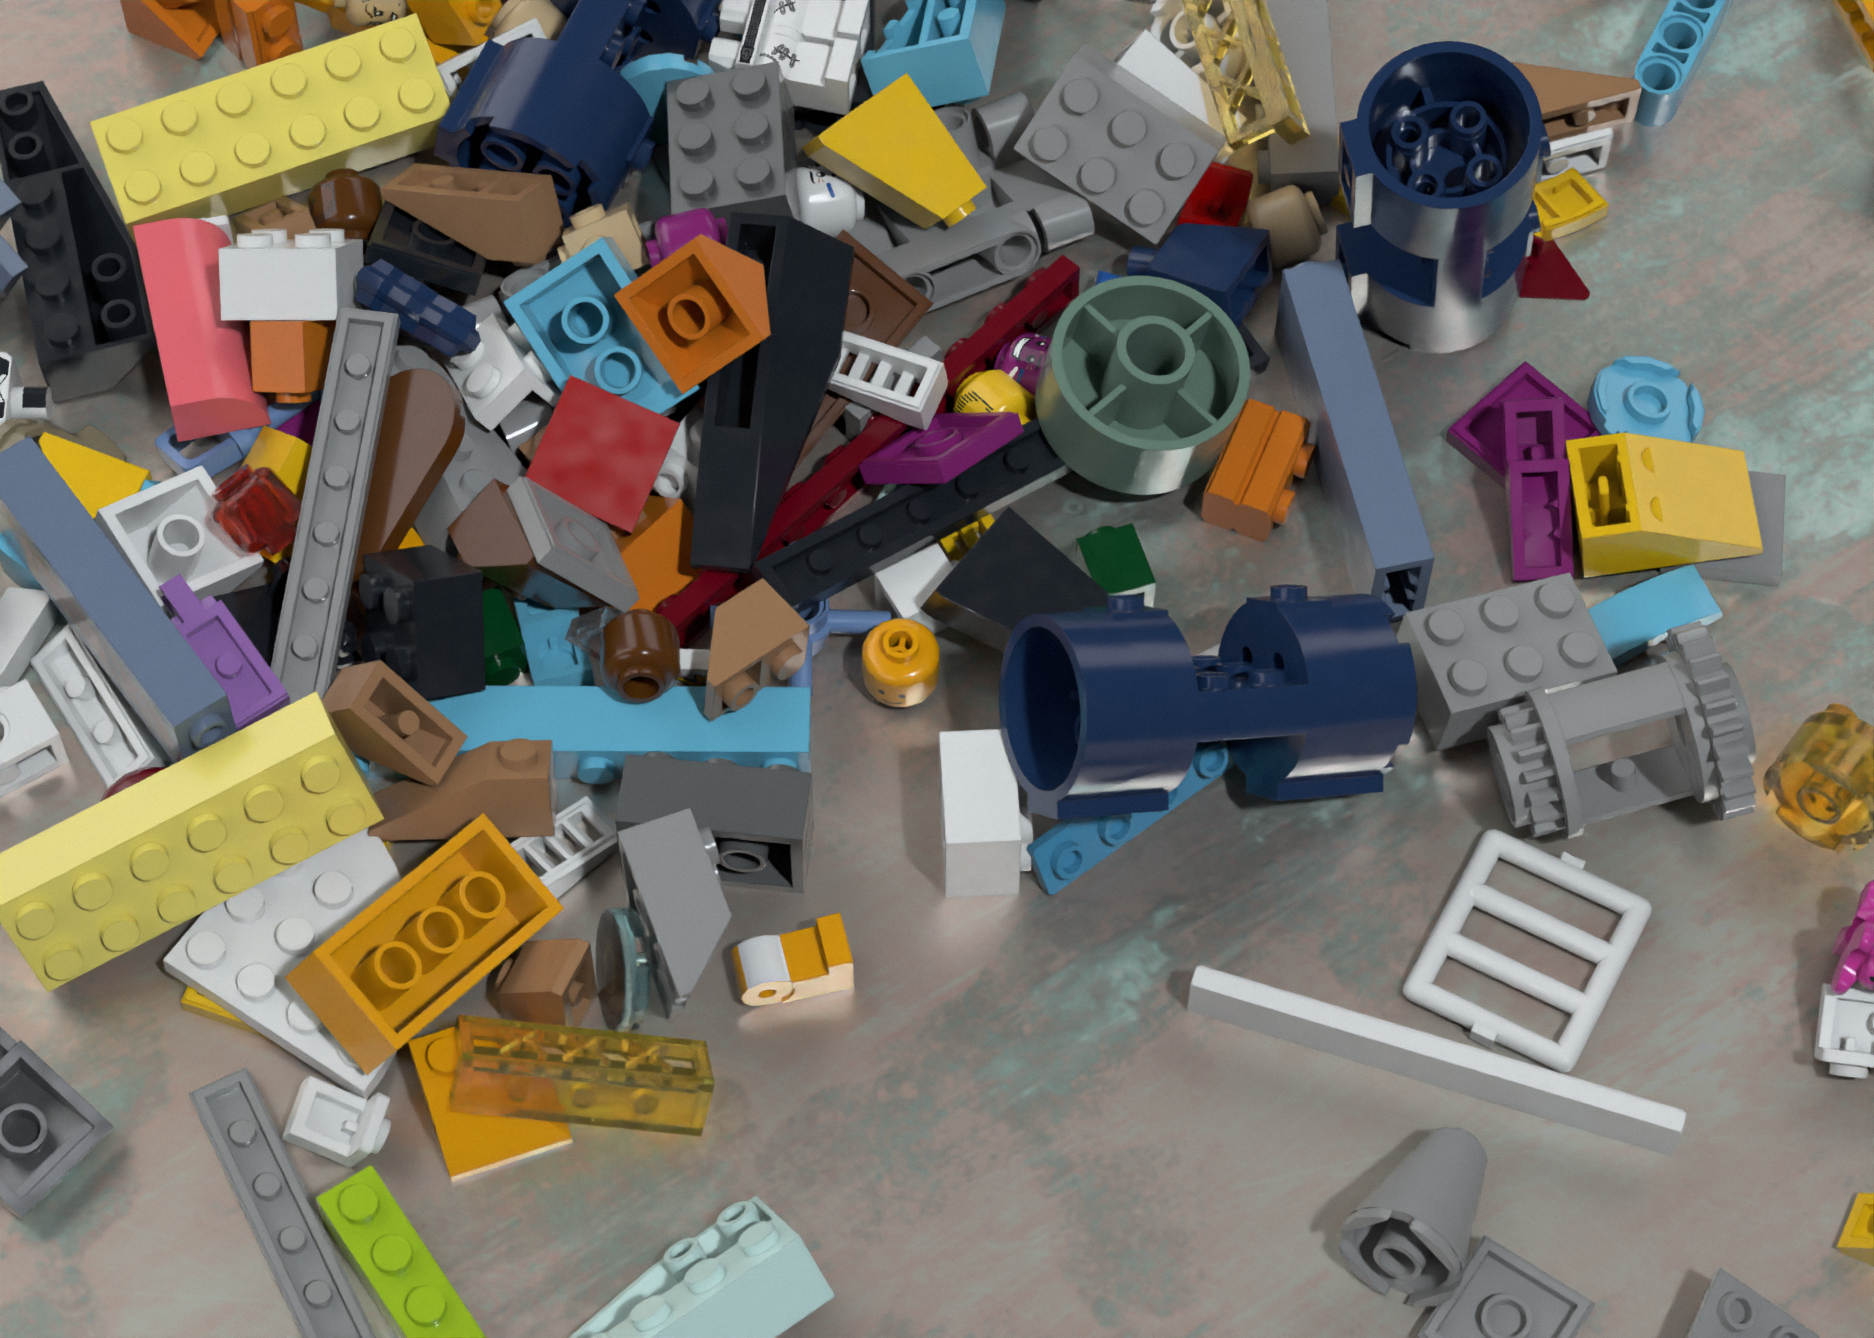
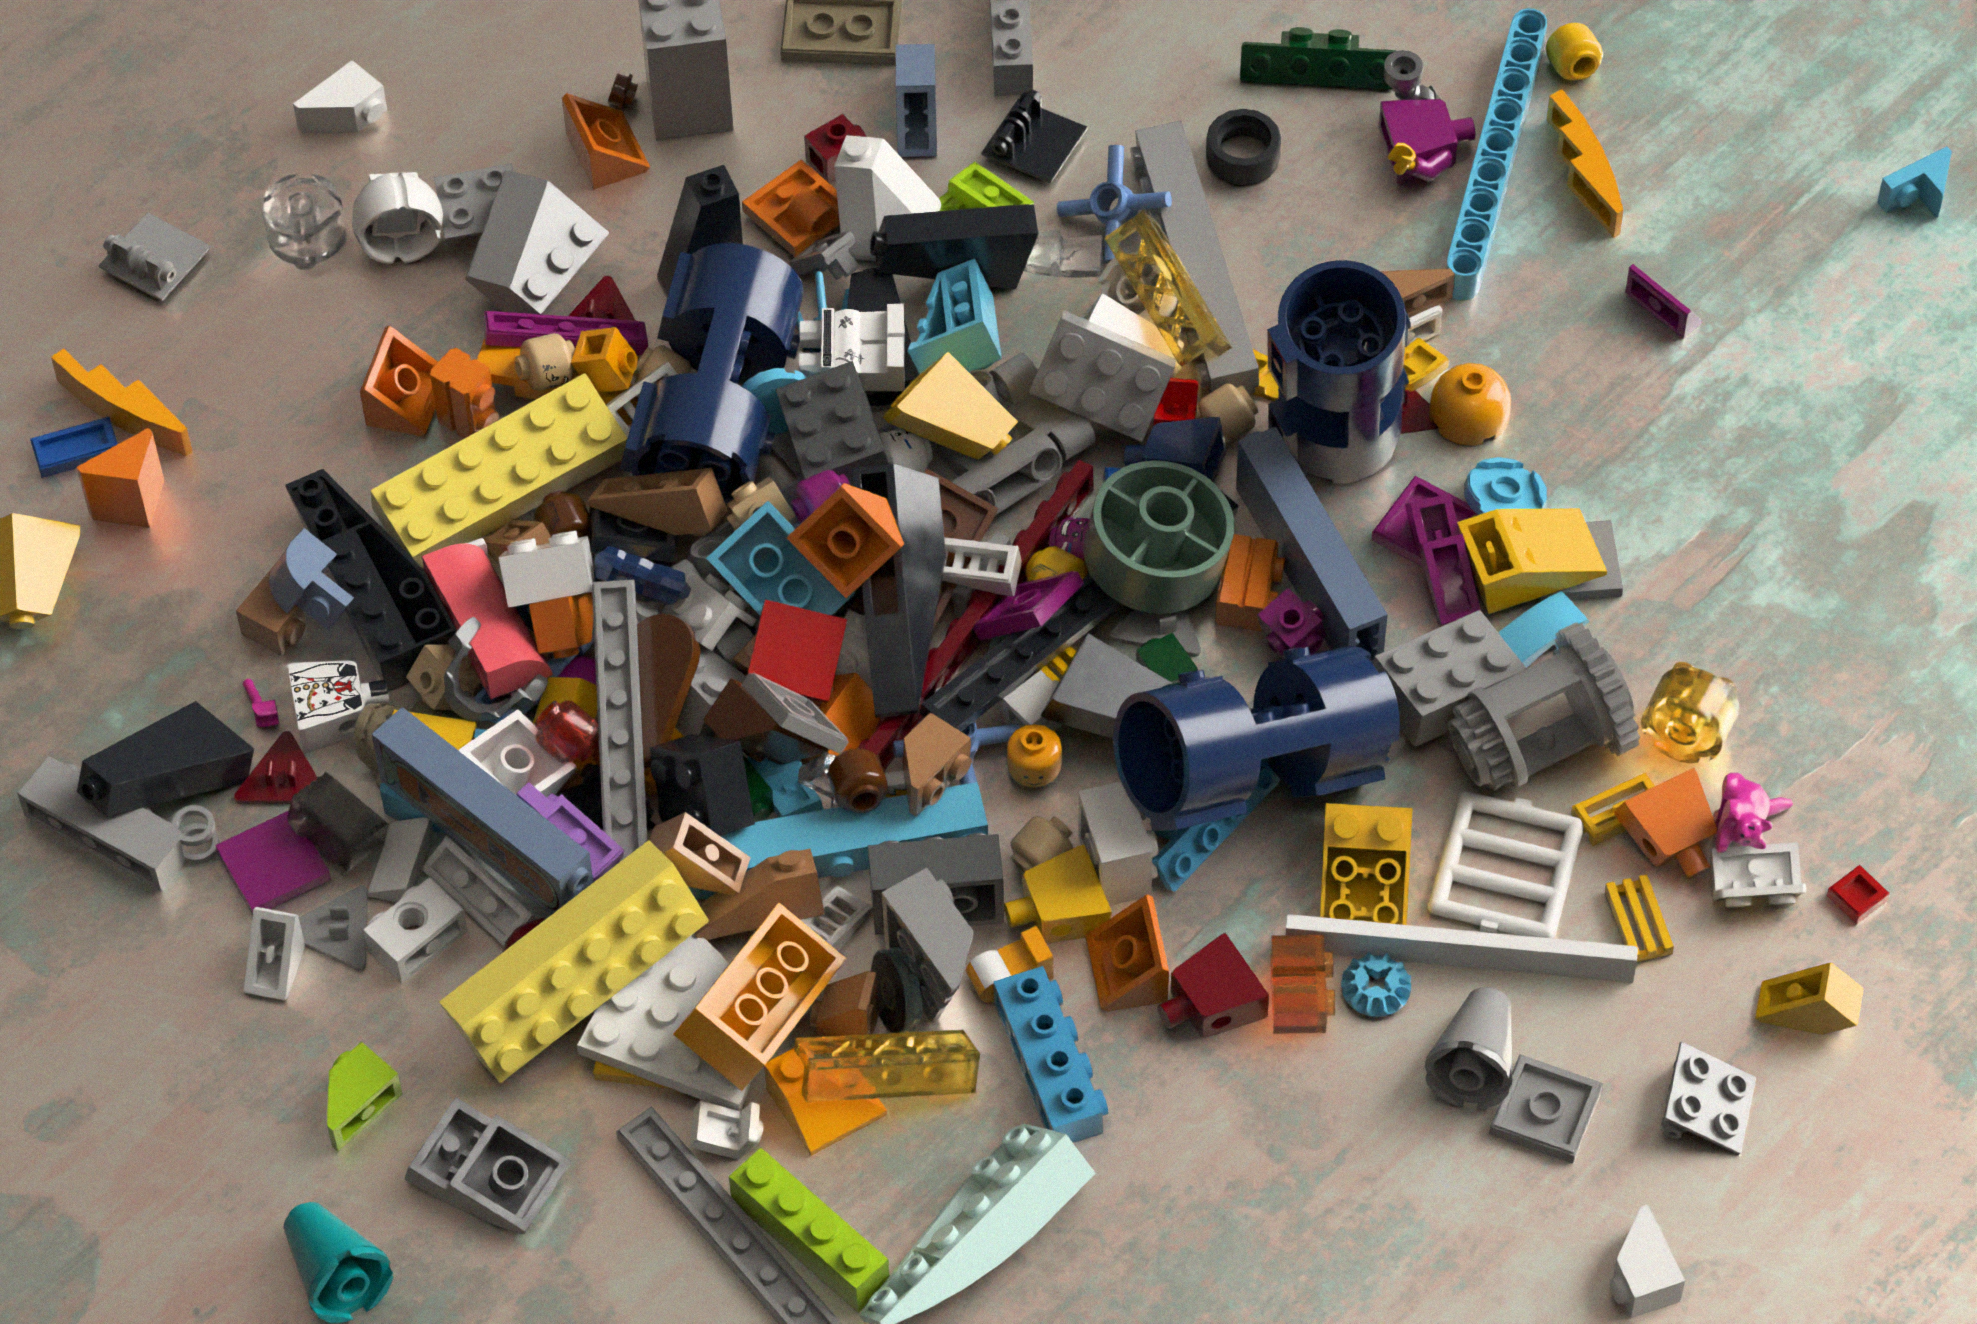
camera: 10 degrees left, 5 degrees down
none -> tan brick [406,644,480,710]
none -> dark grey helmet [444,617,548,721]
none -> dark azure brick [993,966,1108,1143]
none -> yellow torso [1004,844,1112,943]
none -> tan head [1010,816,1074,873]
none -> orange slope [1085,894,1169,1012]
none -> light grey piece [1110,609,1201,657]
none -> dark red torso [1157,932,1269,1038]
none -> magenta brick [1257,588,1326,657]
none -> clear orange brick [1270,935,1335,1034]
none -> yellow slope [1320,803,1413,925]
none -> medium azure gear [1341,951,1411,1017]
none -> light orange cylinder [1429,363,1511,446]
none -> yellow tile [1571,772,1655,846]
none -> yellow tile [1605,874,1674,962]
none -> orange torso [1614,768,1717,879]

